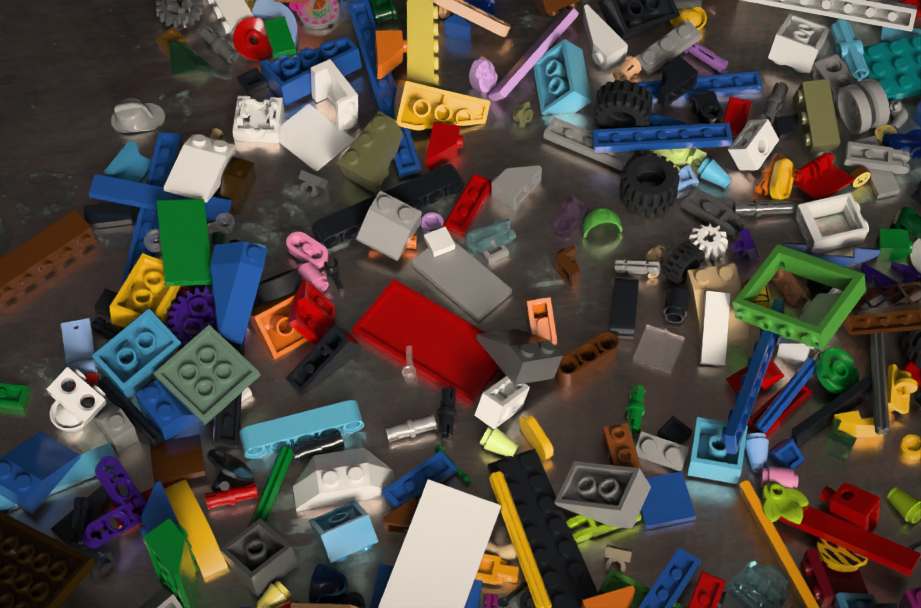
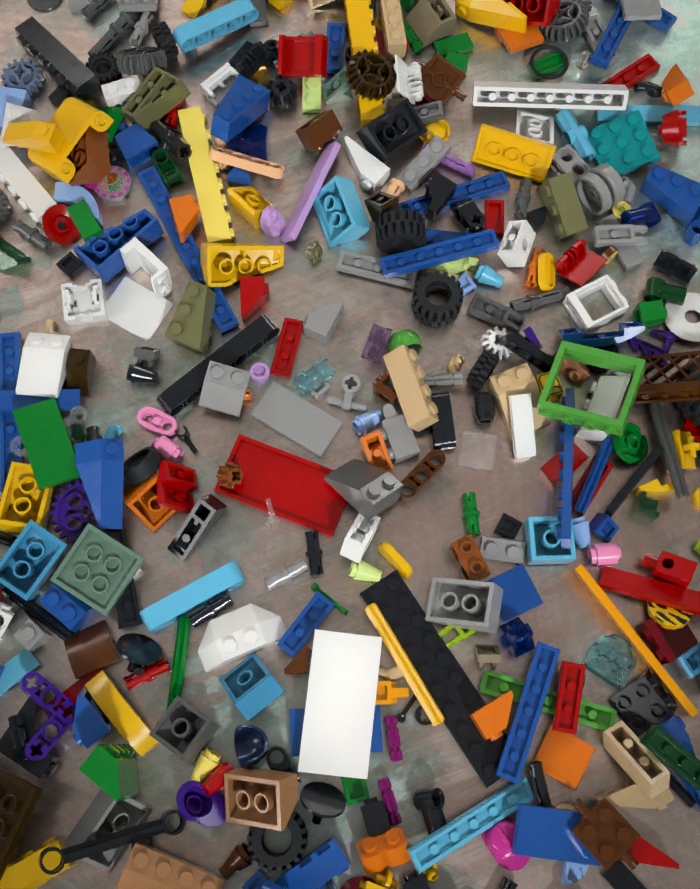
camera: 15 degrees left, 15 degrees up
white tile [424,227,455,257] -> none
lime plate [762,482,809,525] -> none
none -> black cone [126,363,158,384]
none -> dark orange gear [216,462,244,489]
none -> yellow slope [227,186,275,230]
none -> light grey piece [327,374,368,412]
none -> light blue cone [351,409,384,435]
none -> dark brown slope [364,191,399,222]
none -> light grey hinge [380,403,420,465]
none -> tan brick [383,344,439,432]
none -> yellow tile [471,123,557,183]
none -> clear blue brick [499,617,535,658]
none -> black plate [500,332,555,373]

